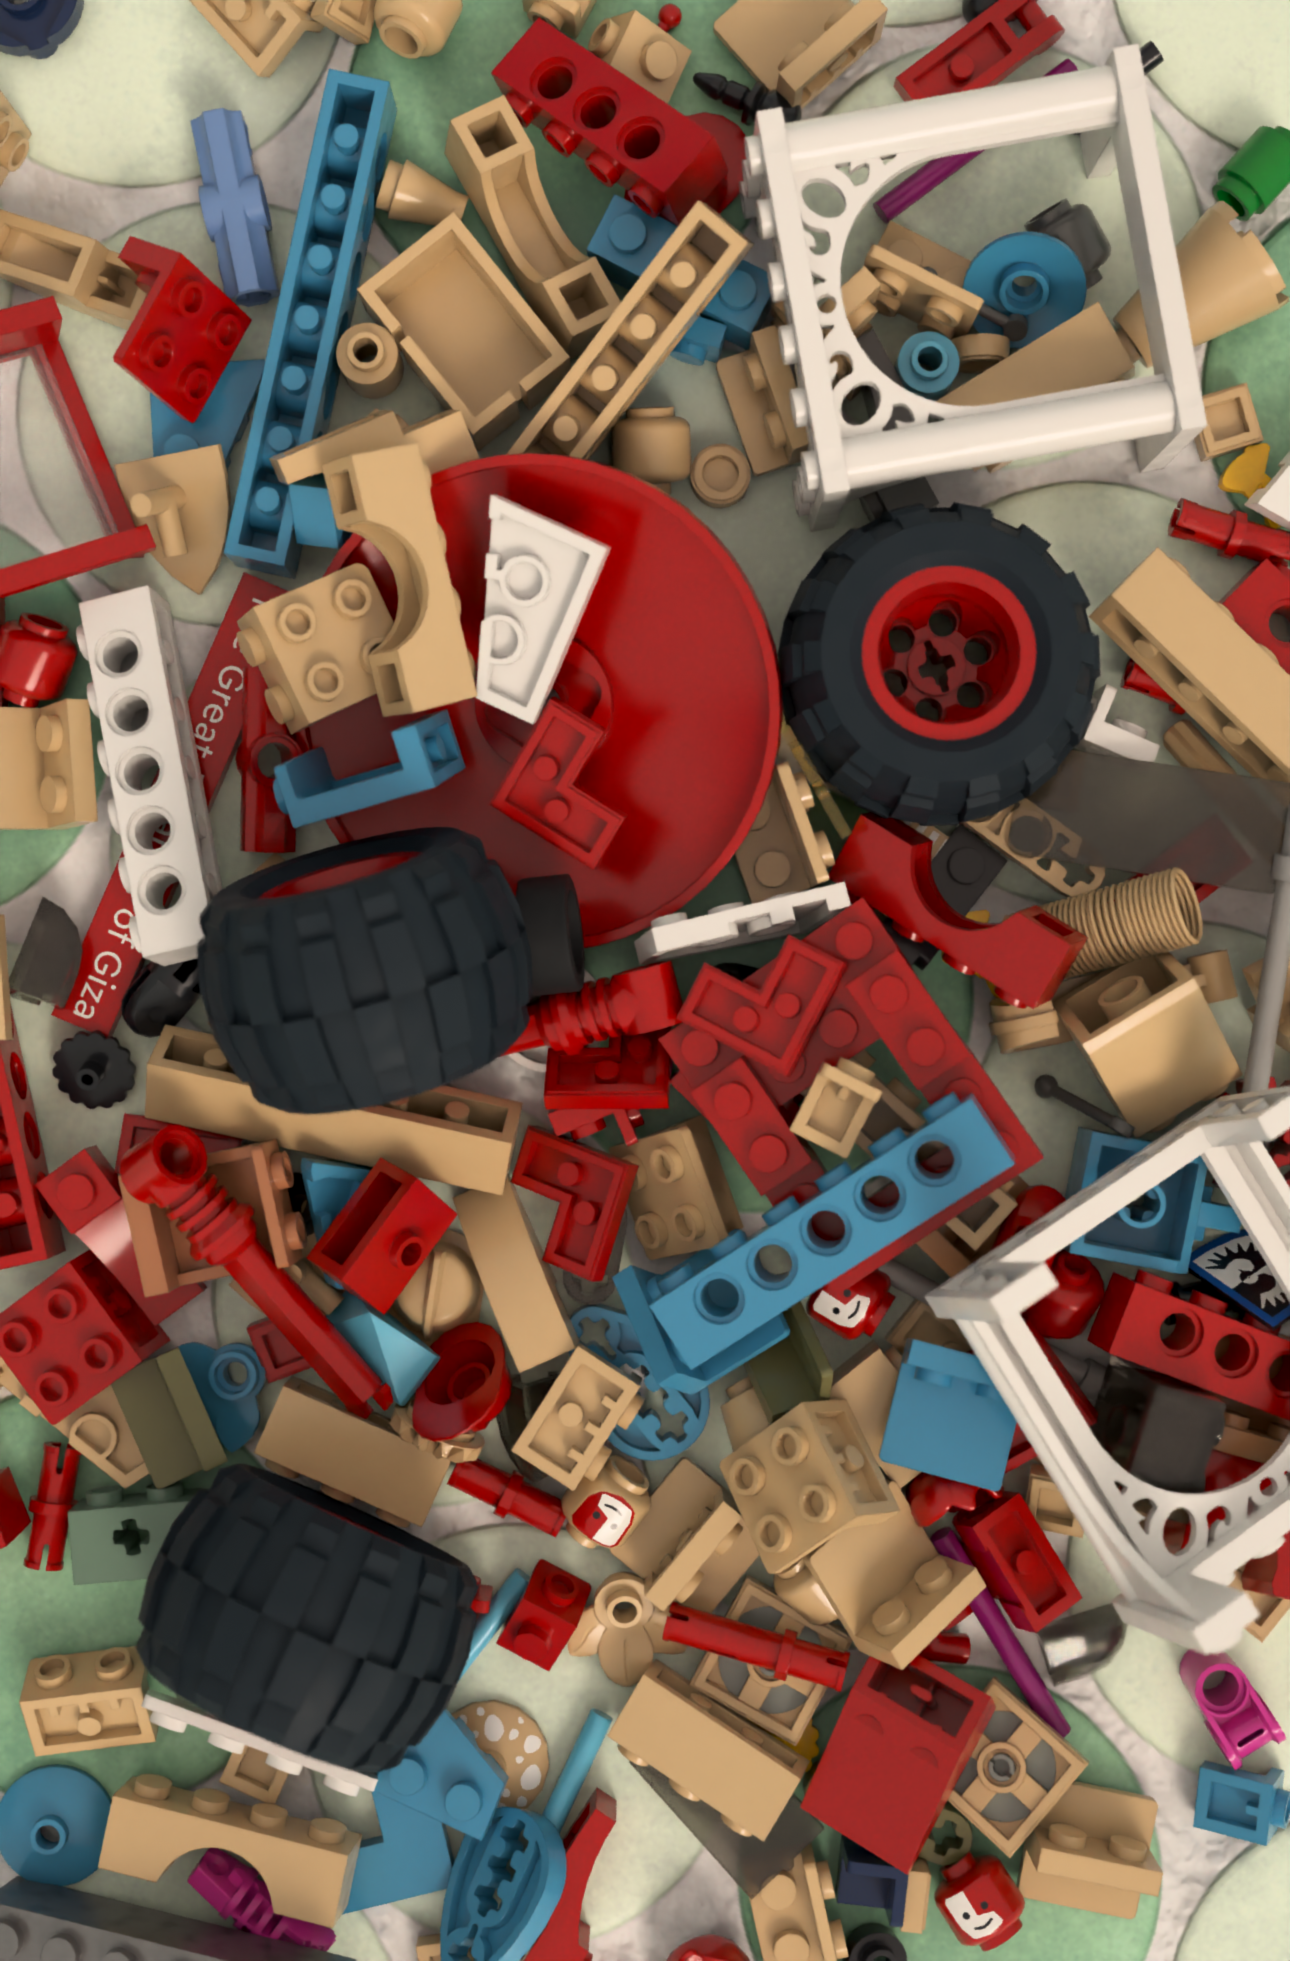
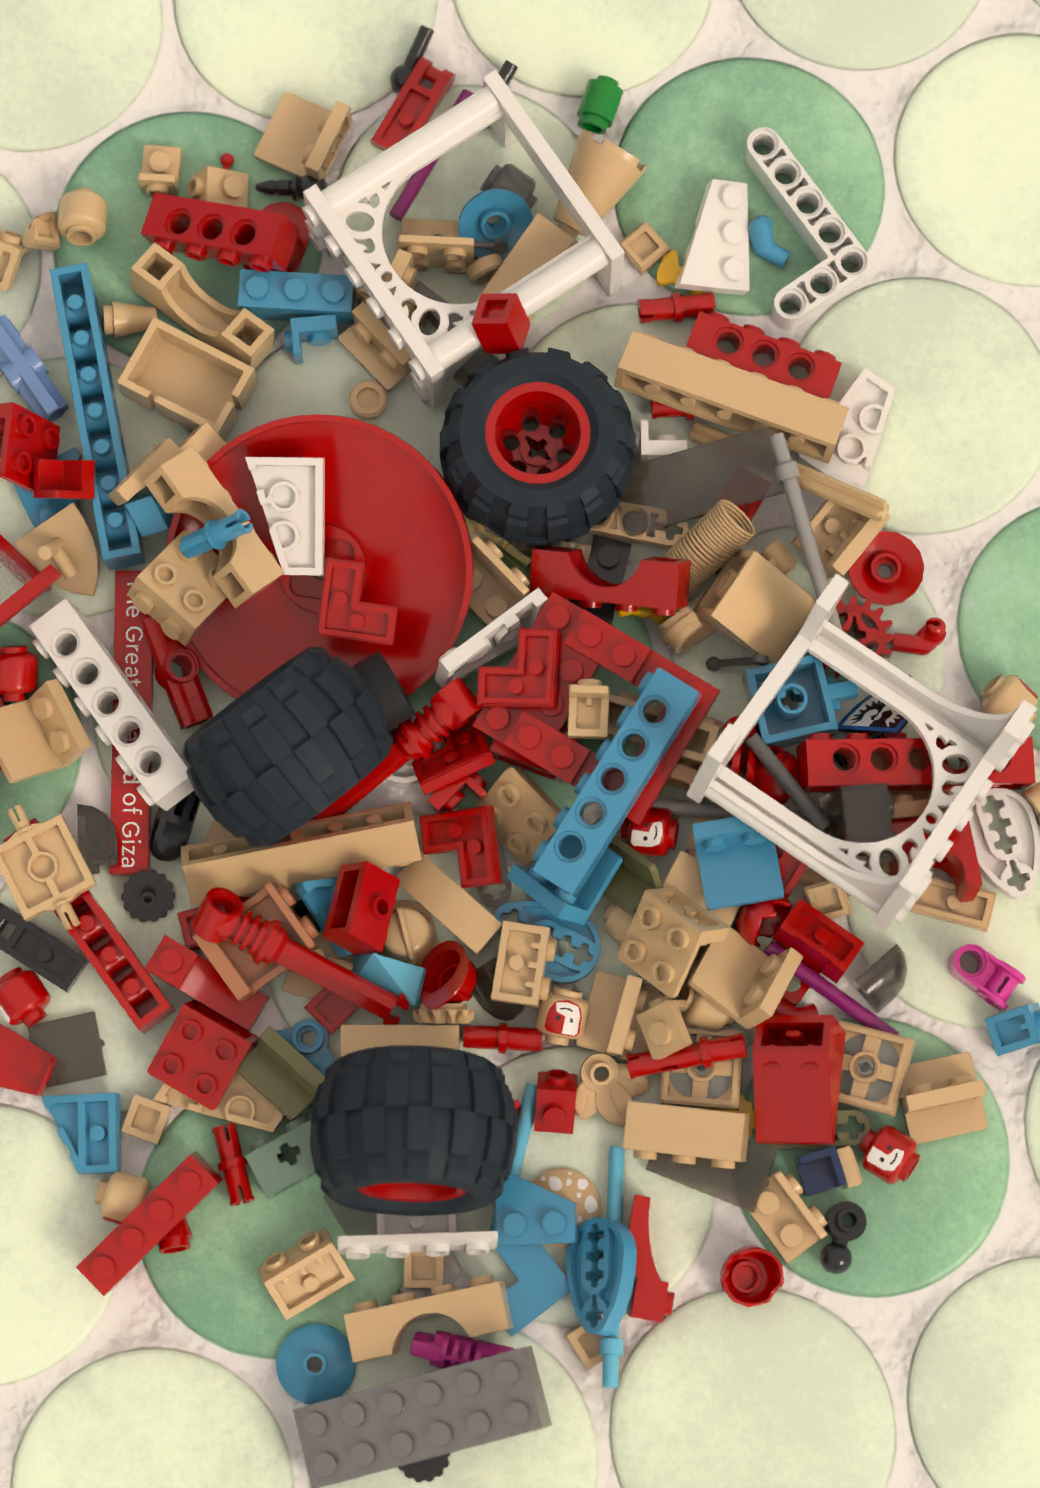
camera: 15 degrees left, 10 degrees down
dark azure panel [273,709,466,828] -> none
tan brick [336,323,404,399] -> none
tan brick [506,200,754,460] -> none
tan head [611,407,692,494] -> none
medium azure brick [894,331,960,401] -> none
none -> red panel [34,459,95,499]
none -> dark azure axle [179,509,253,559]
none -> red panel [471,293,530,354]
none -> tan bracket [636,996,693,1060]
none -> dark grey bar [744,732,830,831]

